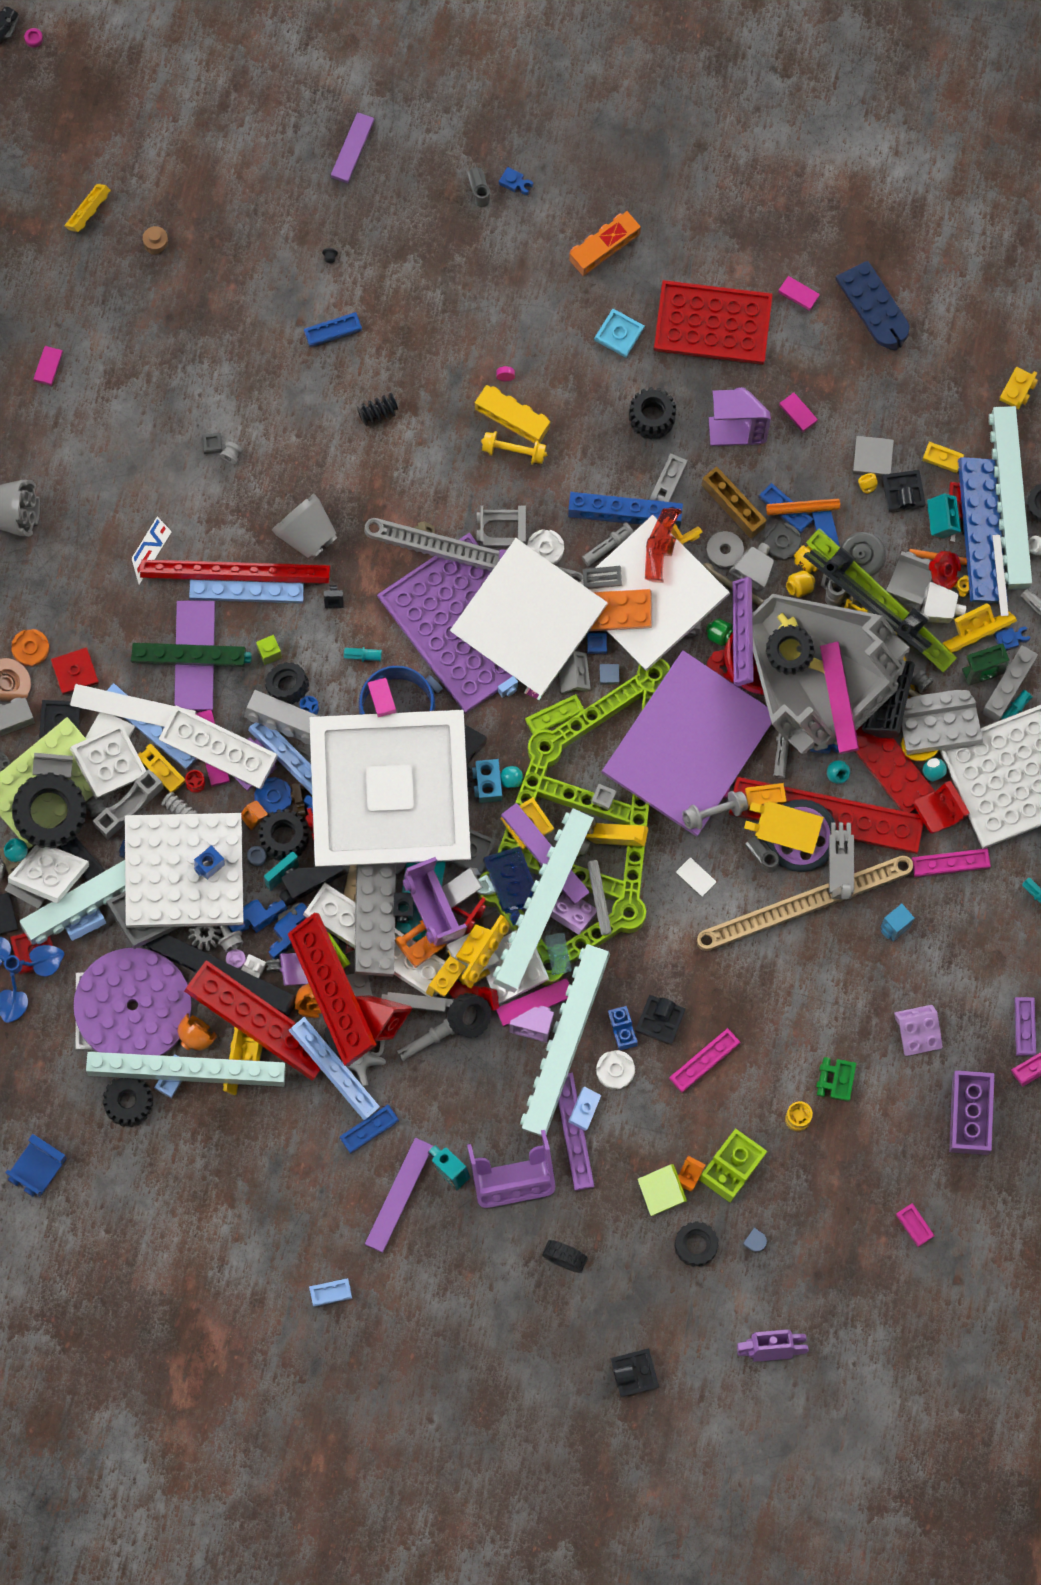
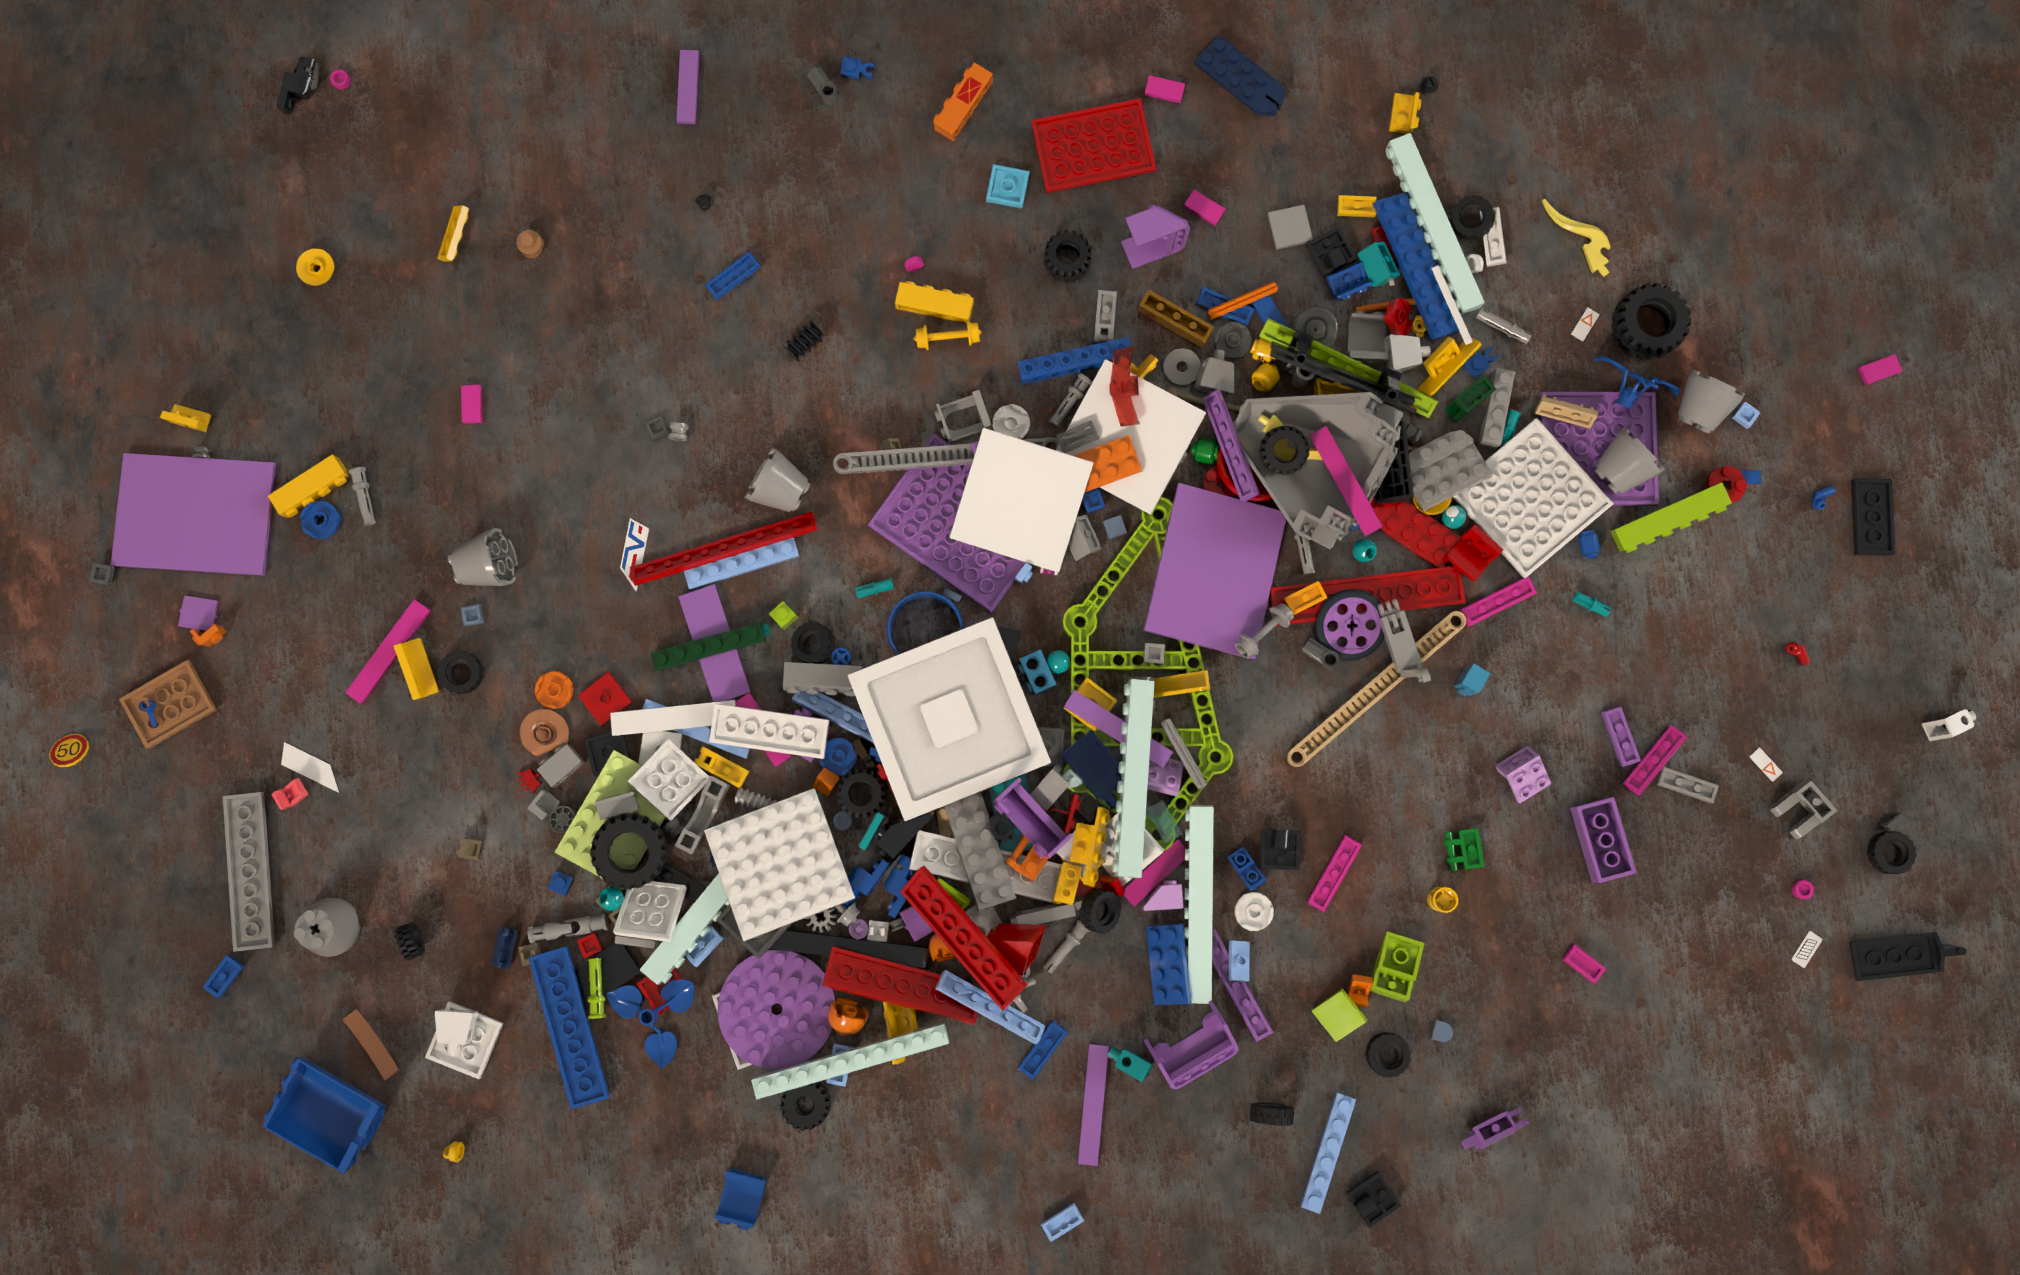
camera: 15 degrees left, 10 degrees up
red wheel [185,770,205,793] -> none
blue brick [194,845,225,880] -> none
black tile [324,585,344,608] -> none
dark pink tile [368,678,396,717] -> none
lime tile [525,694,584,735] -> none
white sticker [676,858,716,897] -> none
yellow tile [744,801,824,854] -> none
yellow tile [858,473,878,494] -> none
none -> blue plate [1146,924,1192,1005]
none -> light blue plate [1300,1092,1356,1214]
none -> blue bracket [1325,261,1372,301]

